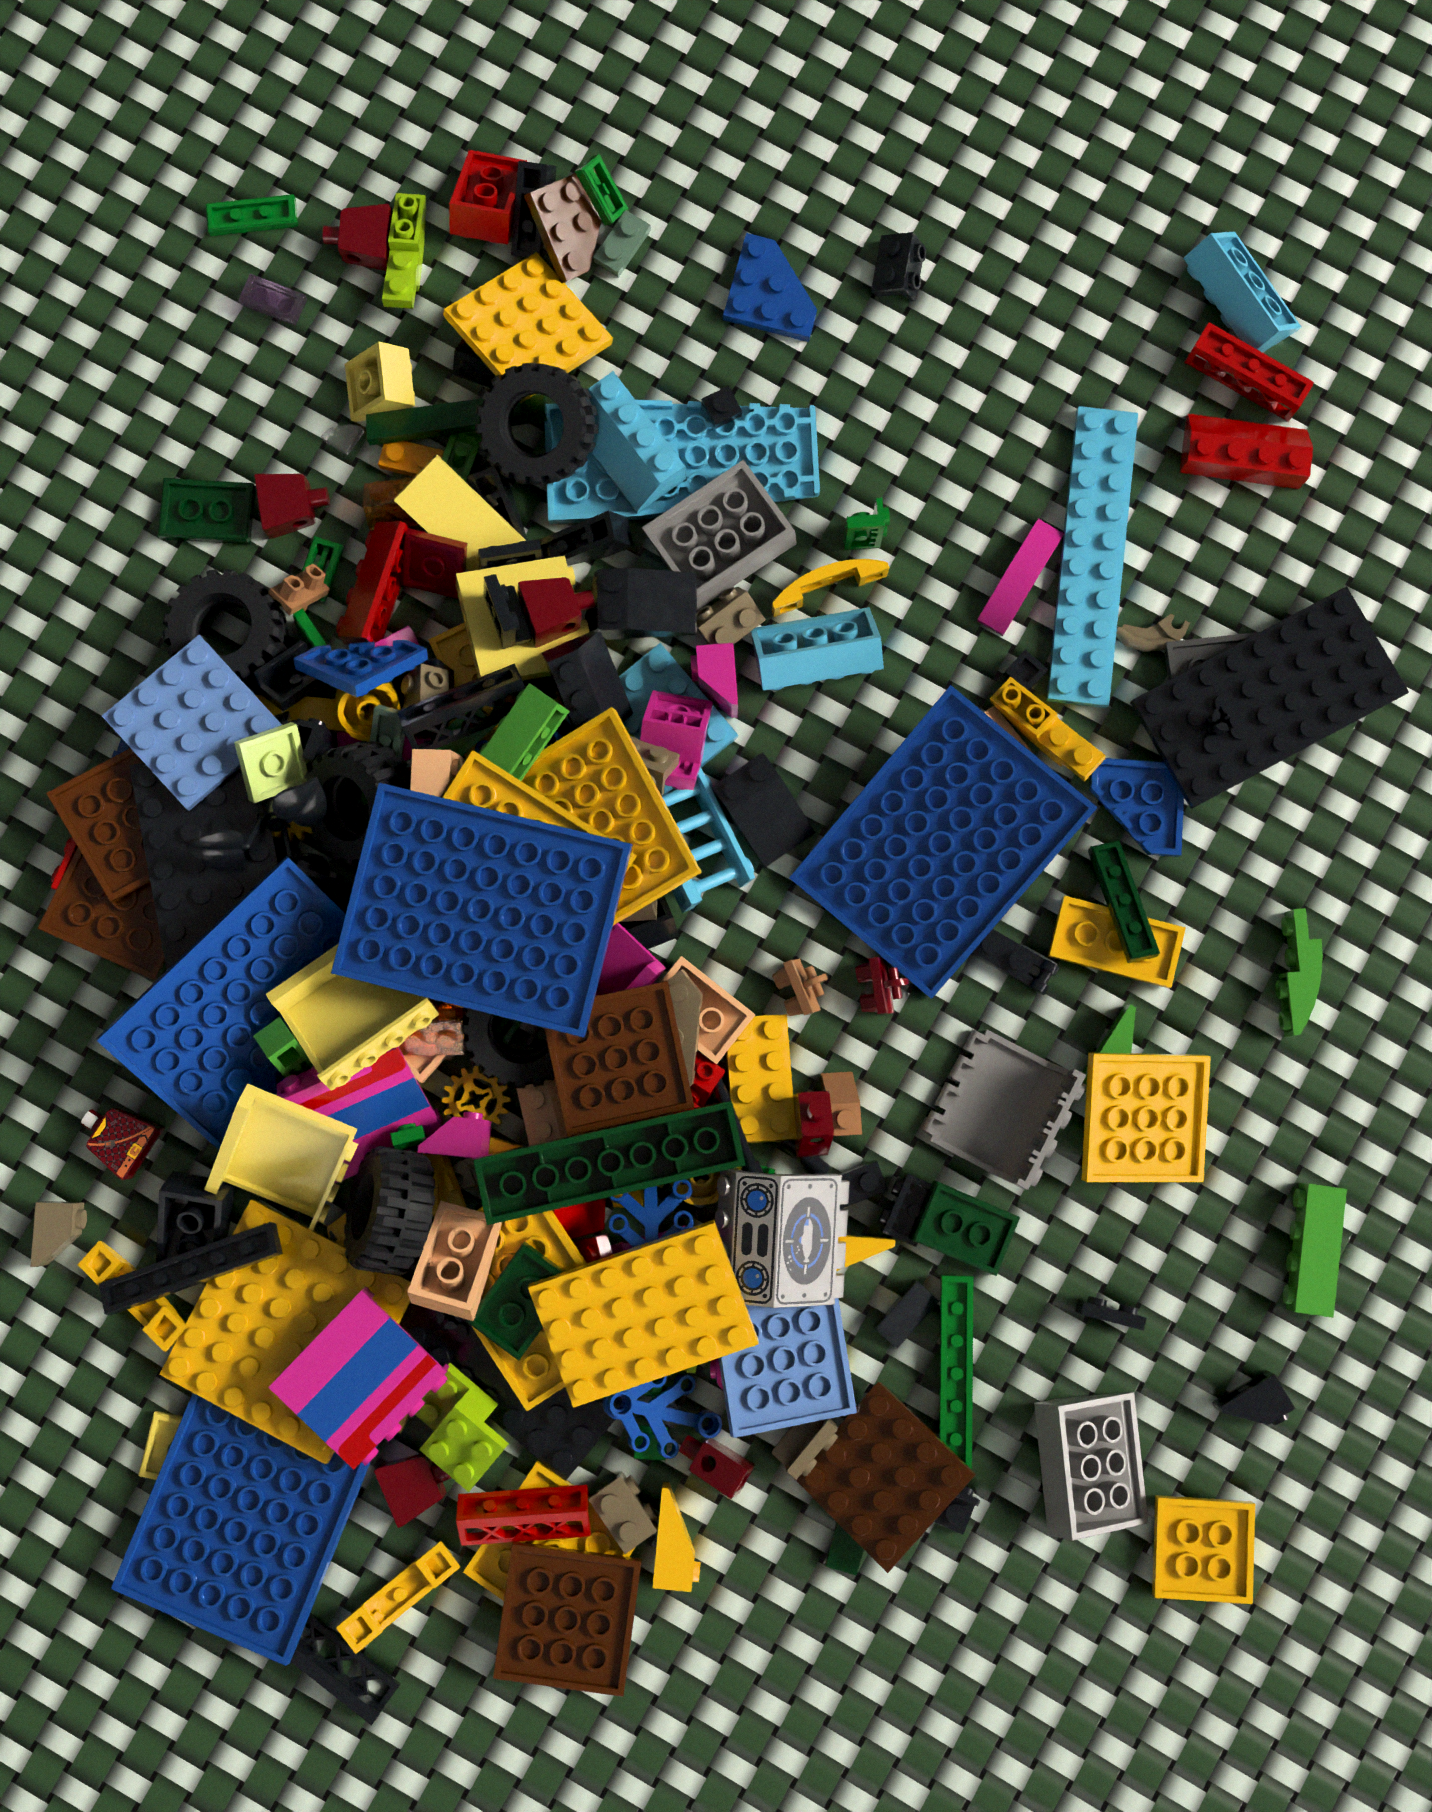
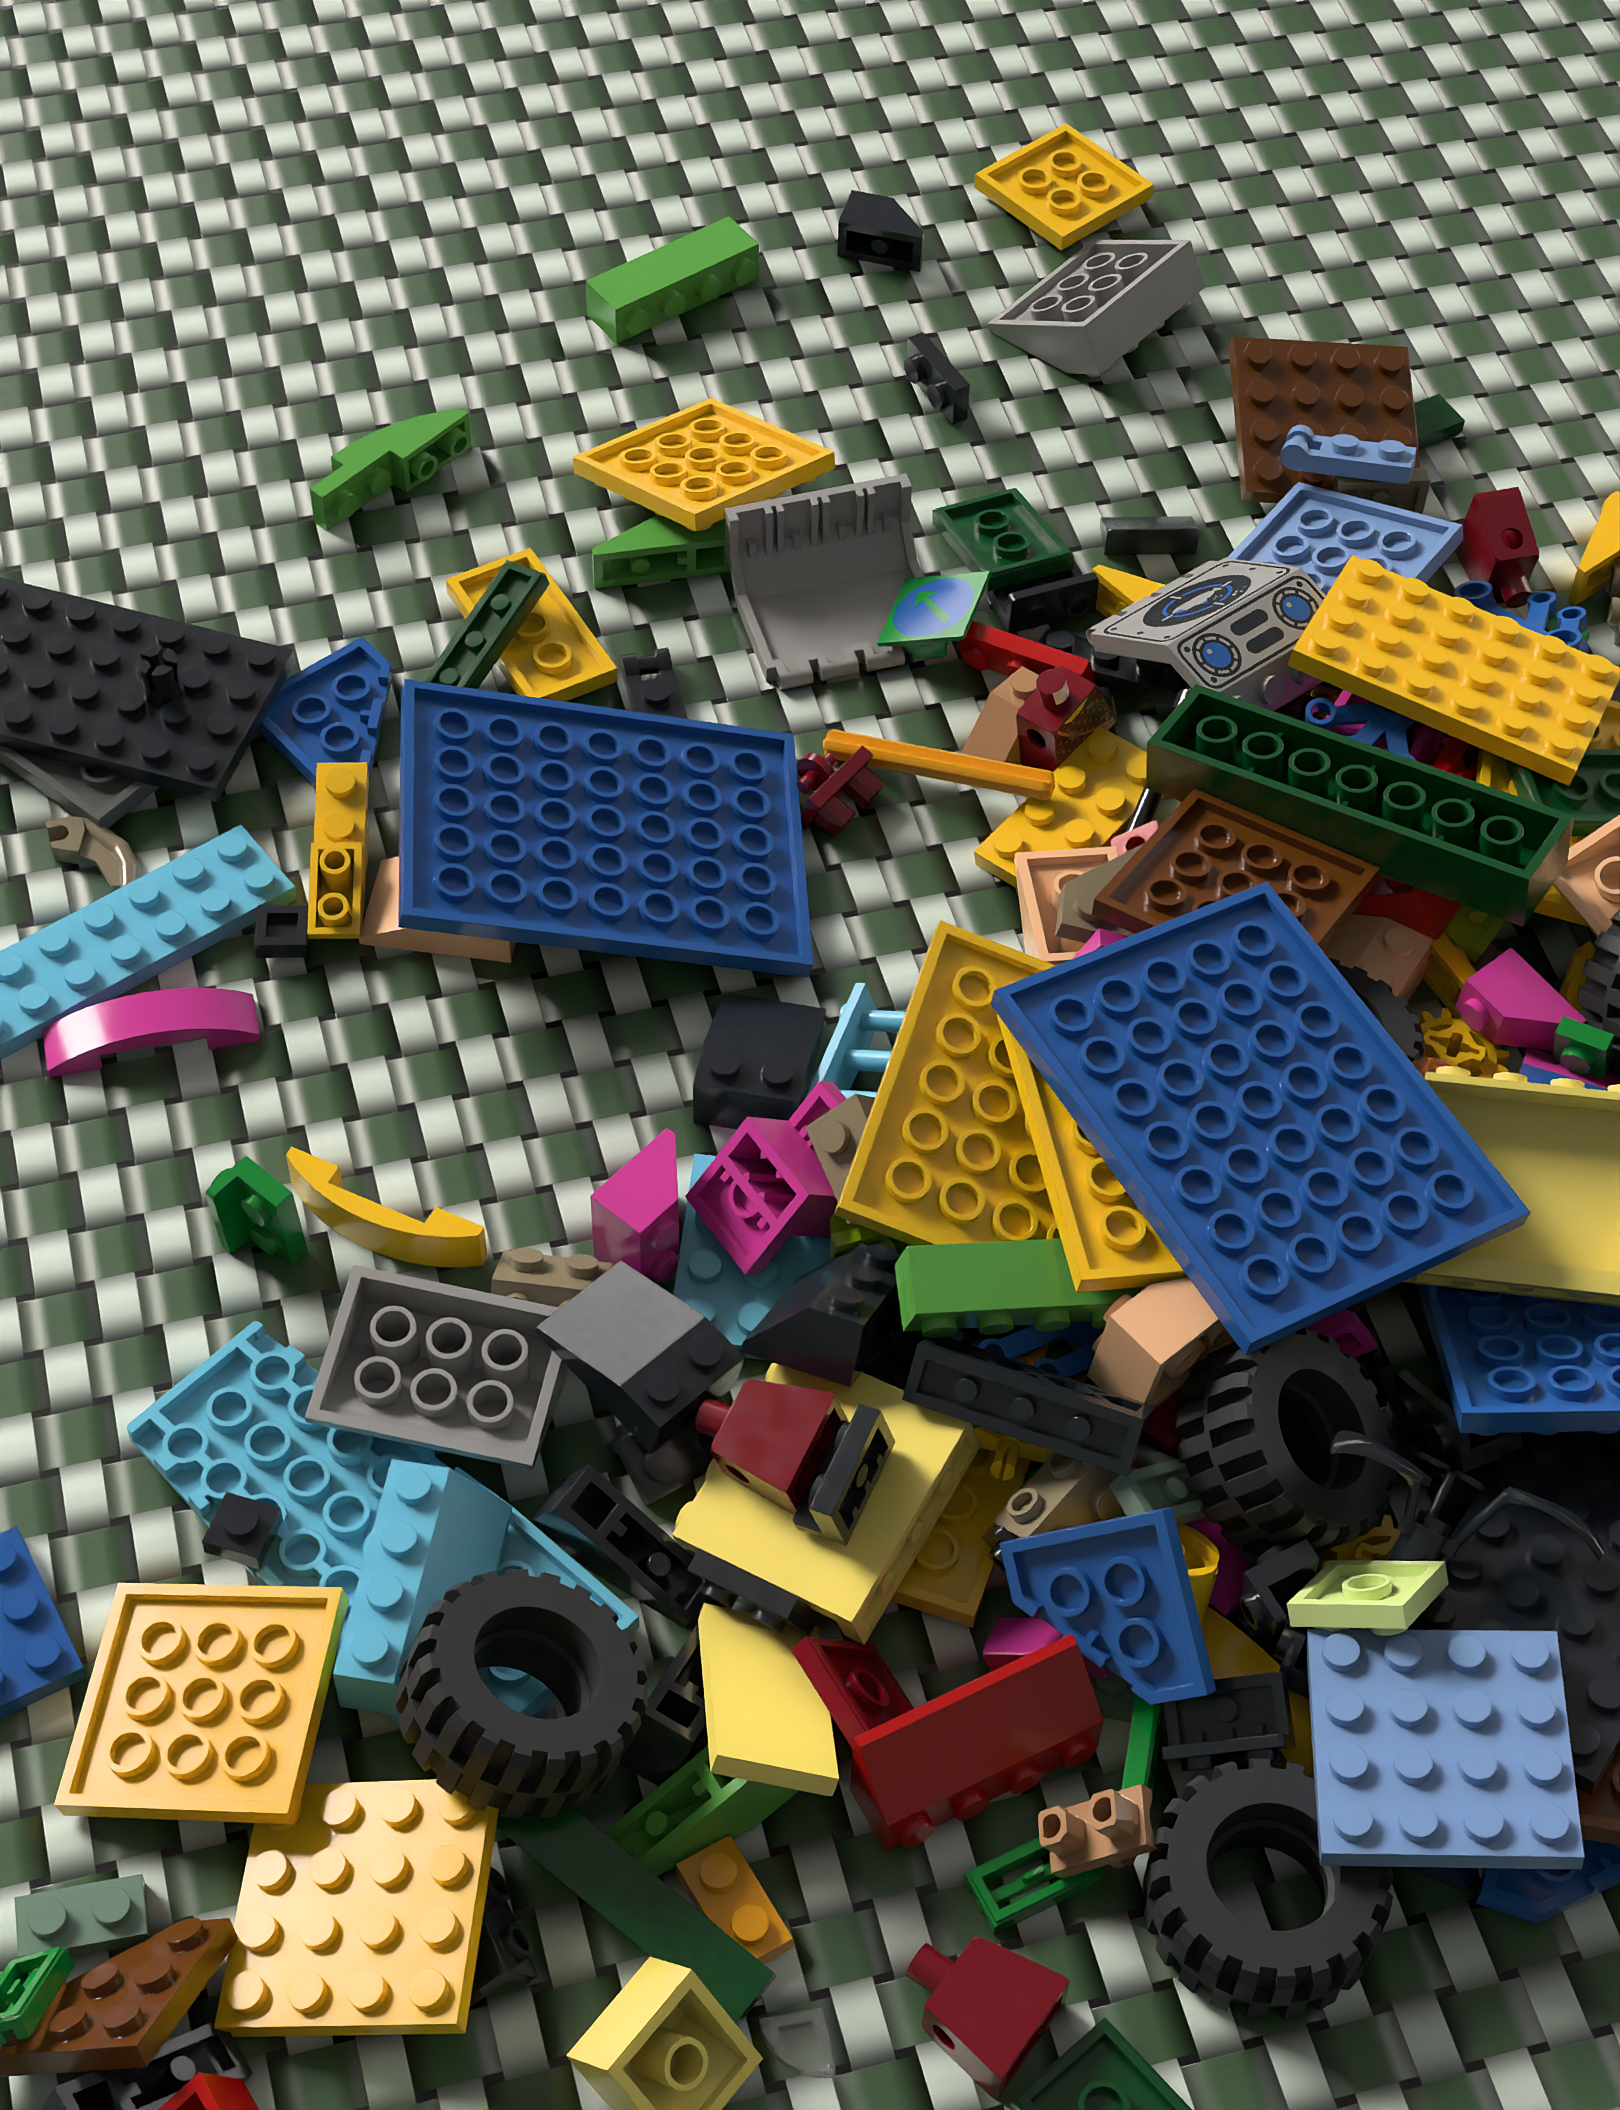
camera: 140 degrees left, 30 degrees down
clear orange bracket [363,478,419,530] -> none
medium azure slope [751,607,884,691] -> none
medium nougat hips [772,958,828,1016] -> none
green plate [939,1275,974,1470] -> none
none -> yellow plate [54,1583,349,1824]
none -> light orange axle [823,729,1056,800]
none -> piece [877,571,991,659]
none -> red plate [957,620,1096,685]
none -> medium blue plate [1280,425,1417,485]

